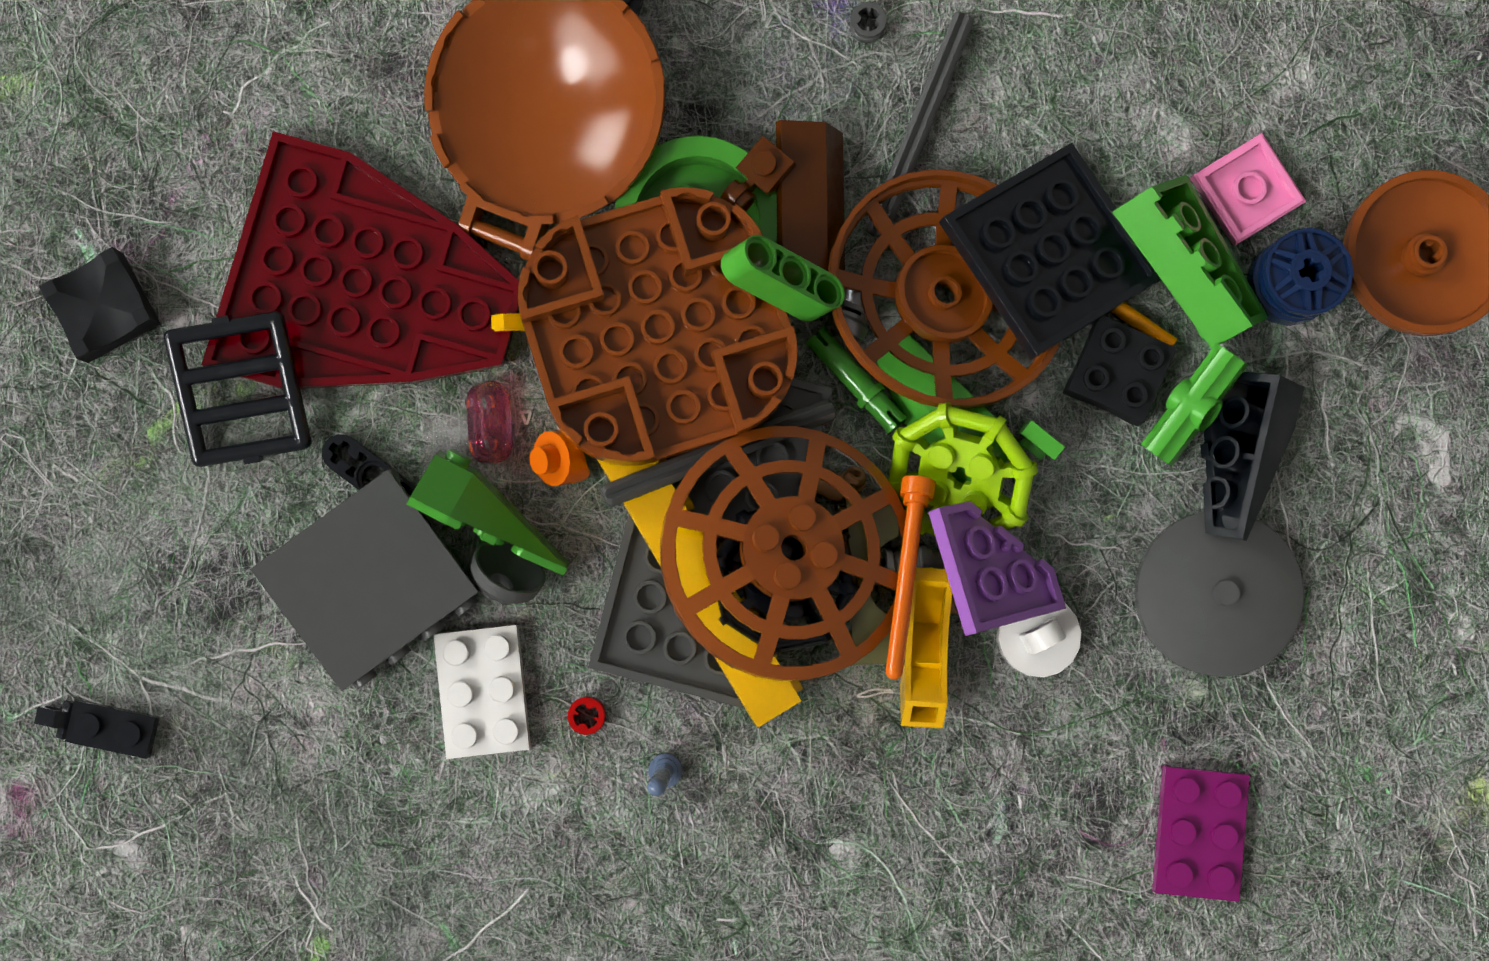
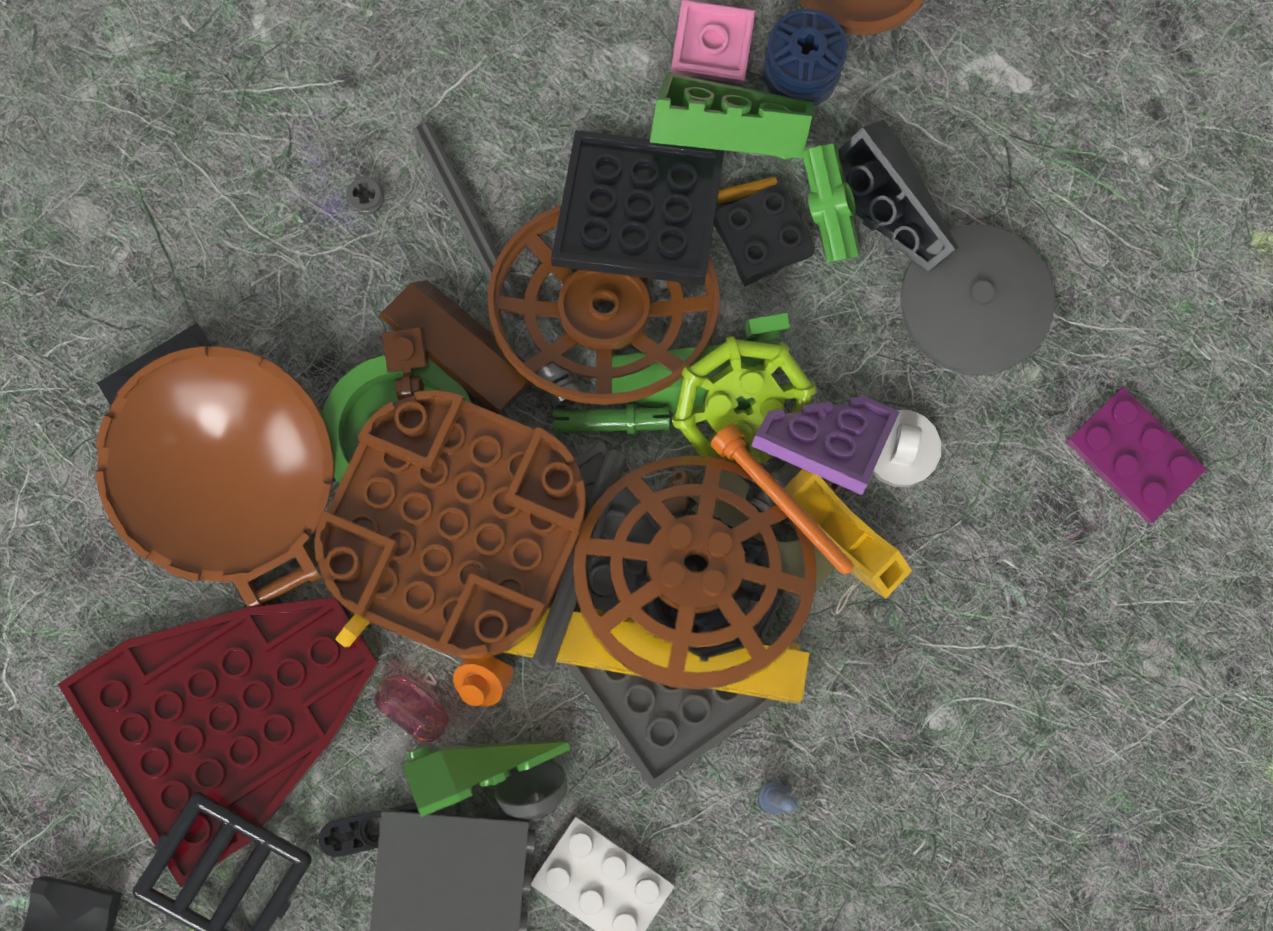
camera: 50 degrees left, 5 degrees down
red bush [567,696,606,735] -> none
bright green beam [721,235,845,322] -> none

